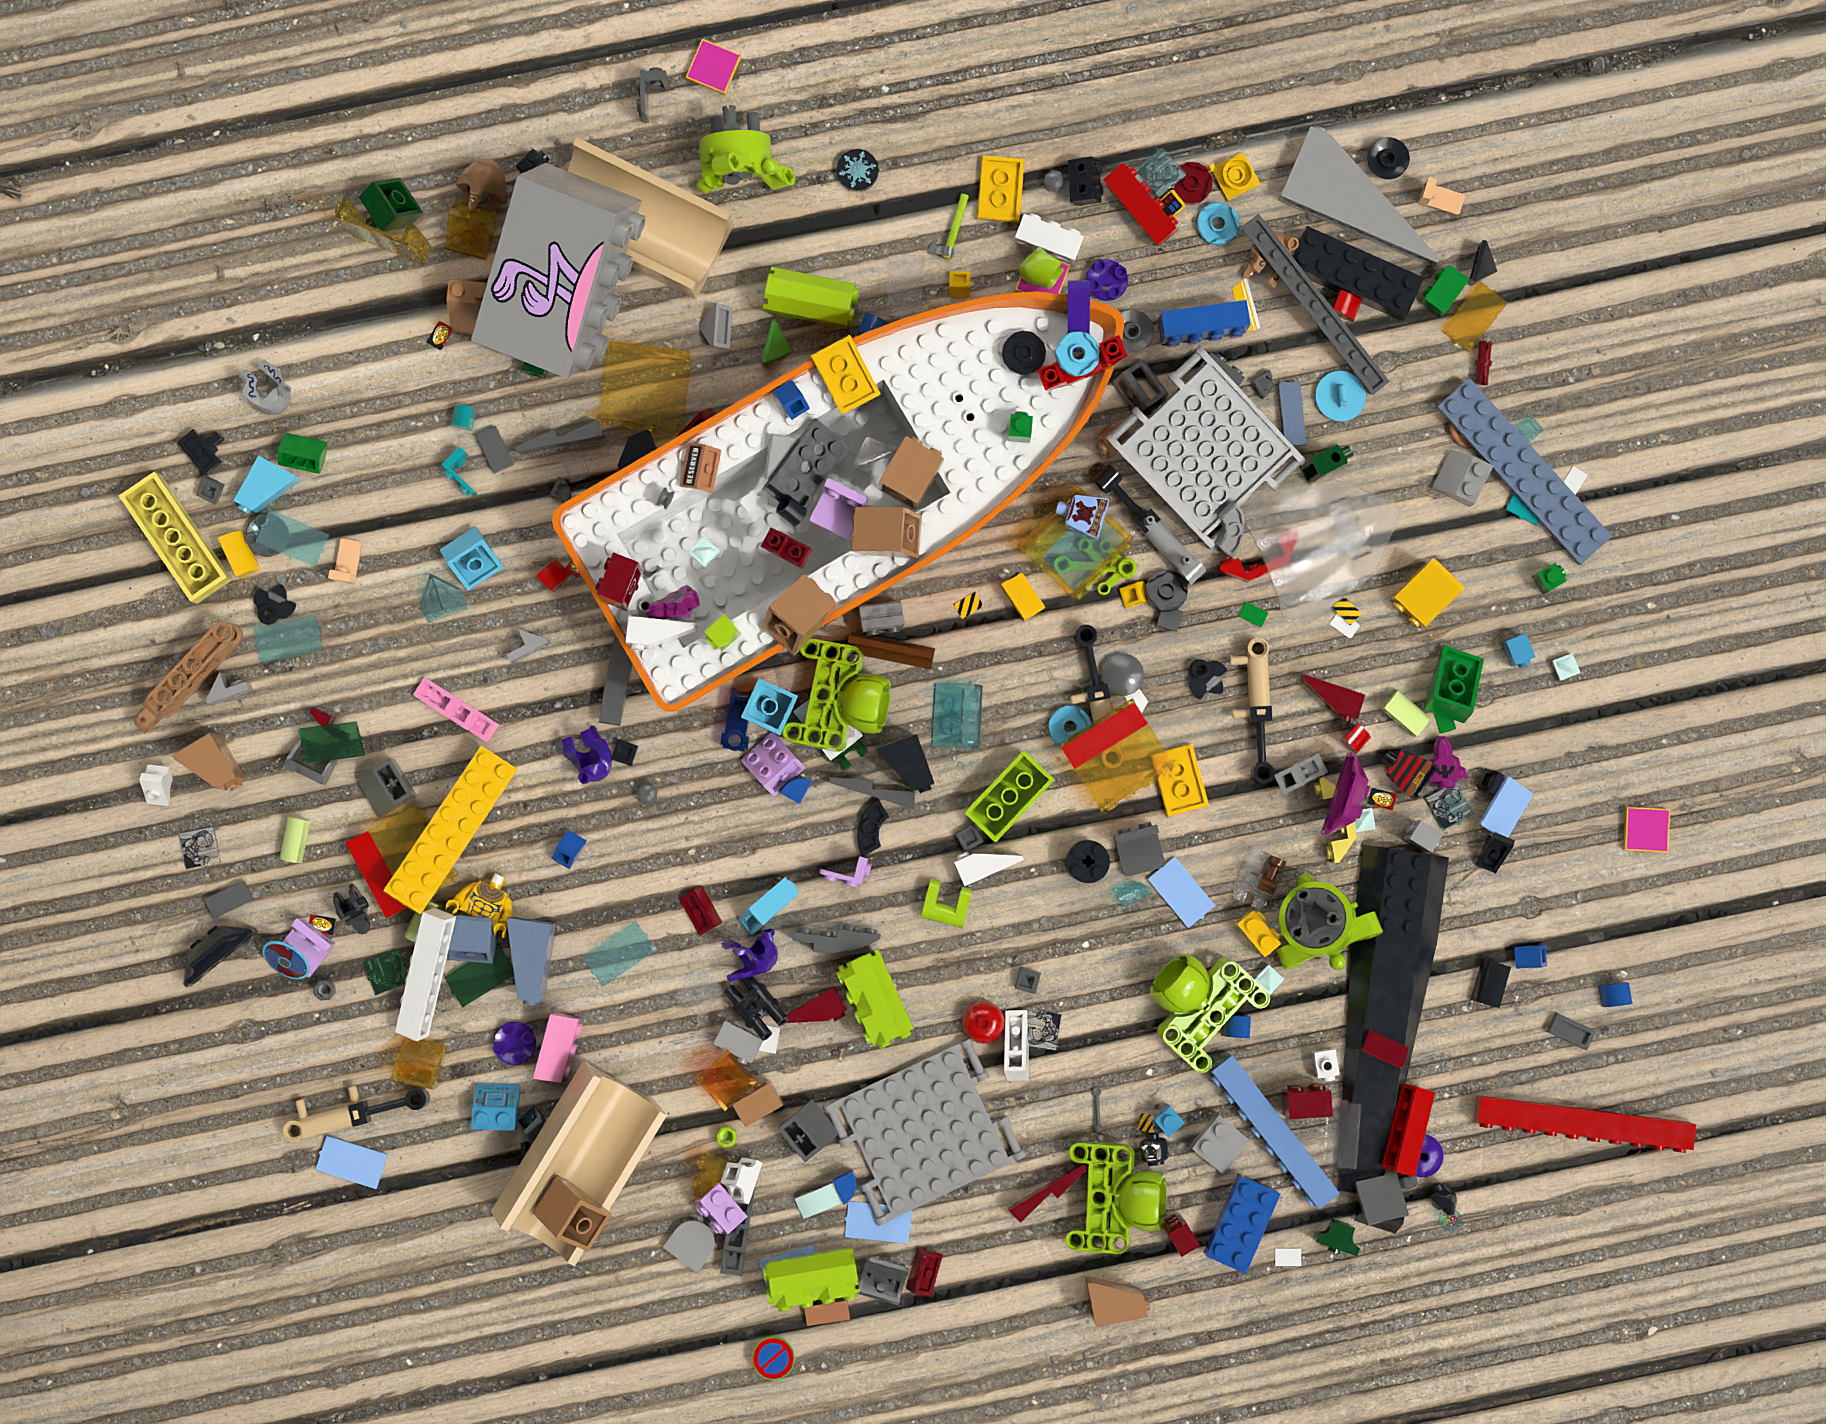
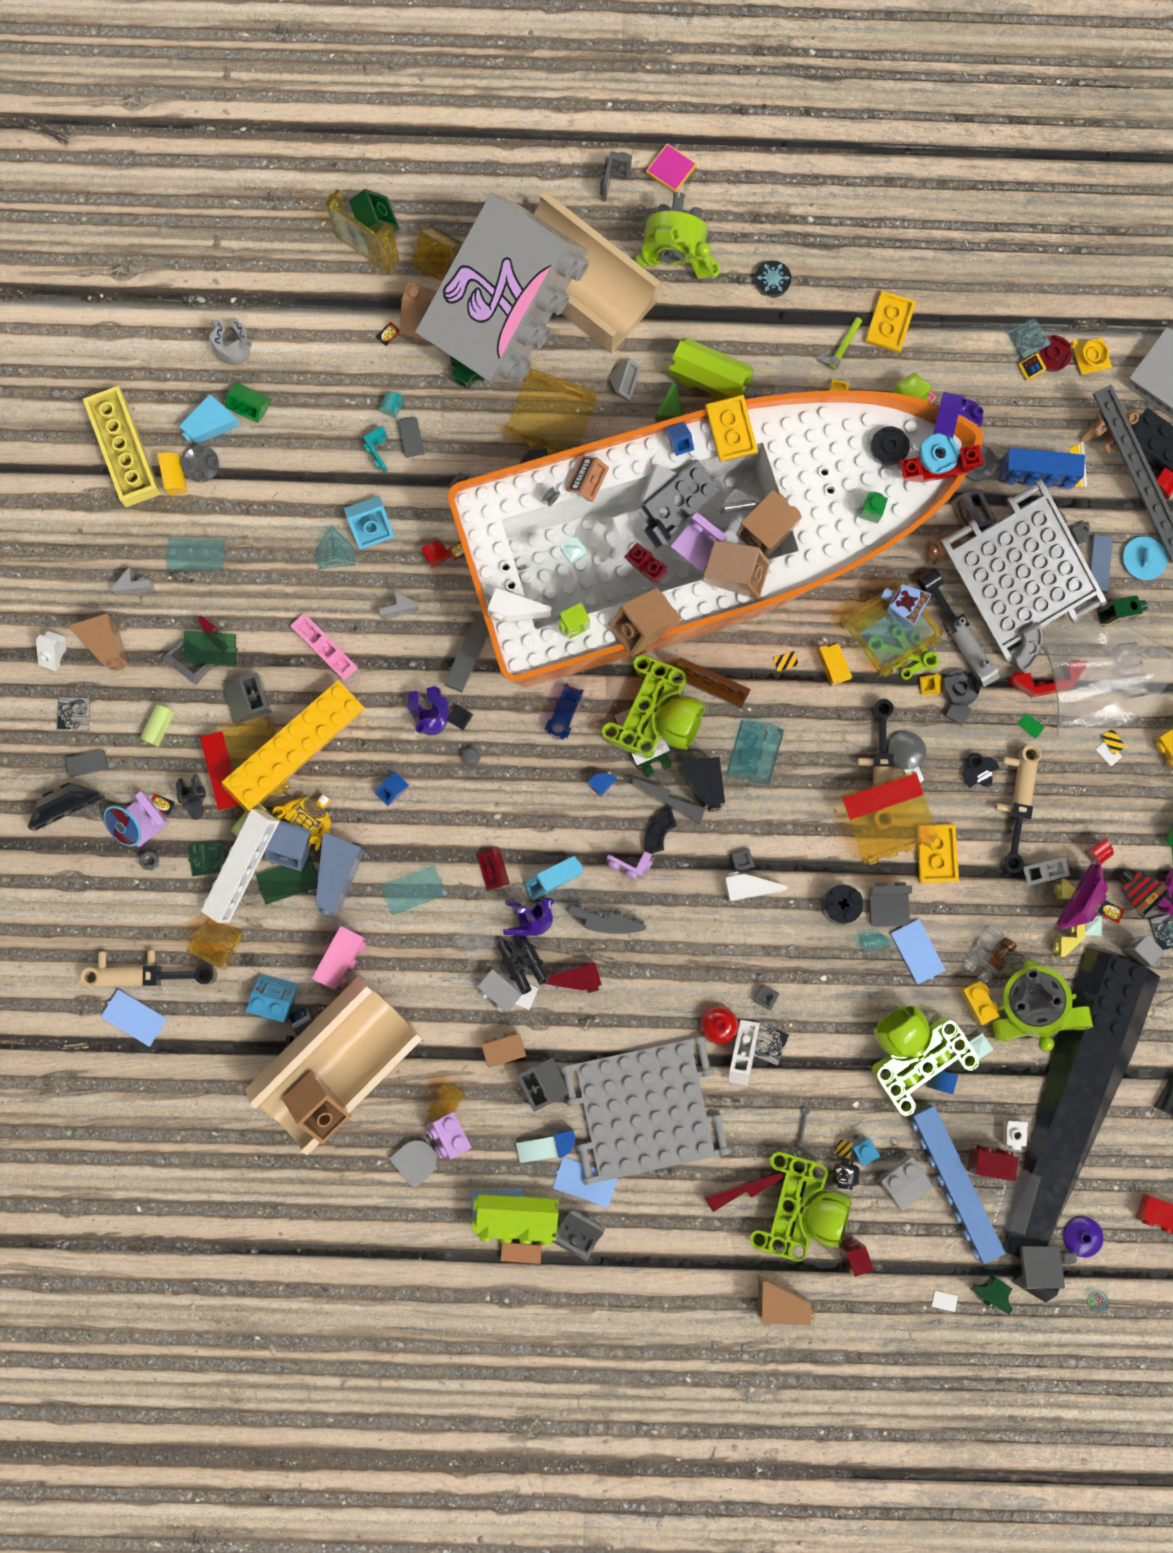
camera: 10 degrees right, 5 degrees down
medium nougat piece [134,621,243,734] -> none
black hinge [177,429,225,475] -> none
dark grey tile [196,475,225,504] -> none
black plate [254,585,296,625] -> none
clear light blue piece [256,509,329,567] -> none
light nougat bracket [328,539,362,584] -> none
medium nougat piece [456,158,507,215] -> none
dark purple dish [493,1022,536,1065] -> none
dark grey slope [515,420,606,454] -> none
dark red brick [595,552,643,611] -> none
magenta rock [646,585,700,620] -> none
clear orange slope [695,1050,757,1112] -> none
lime tile [716,1126,737,1148] -> none
white brick [720,1158,762,1204] -> none
dark grey slope [720,1187,755,1277] -> none
medium azure slope [741,678,798,736] -> none
lavender bracket [741,732,805,796] -> none
piece [752,1336,795,1380] -> none
lime brick [837,949,914,1049] -> none
flat silver brick [856,600,905,636] -> none
dark red slope [906,1247,943,1297] -> none
lime connector [921,878,972,928] -> none
lime brick [964,750,1055,843] -> none
white brick [1014,213,1084,265] -> none
dark grey tile [1044,170,1065,193] -> none
medium azure tile [1049,706,1091,747] -> none
black brick [1068,156,1104,206] -> none
red brick [1103,163,1179,246] -> none
medium azure tile [1197,202,1240,246] -> none
blue brick [1203,1173,1281,1274] -> none
dark red slope [1300,674,1365,722] -> none
dark red slope [1360,1030,1409,1069] -> none
yellowish green brick [1381,690,1430,737] -> none
red brick [1381,1083,1435,1177] -> none
black rock [1429,1183,1457,1216] -> none

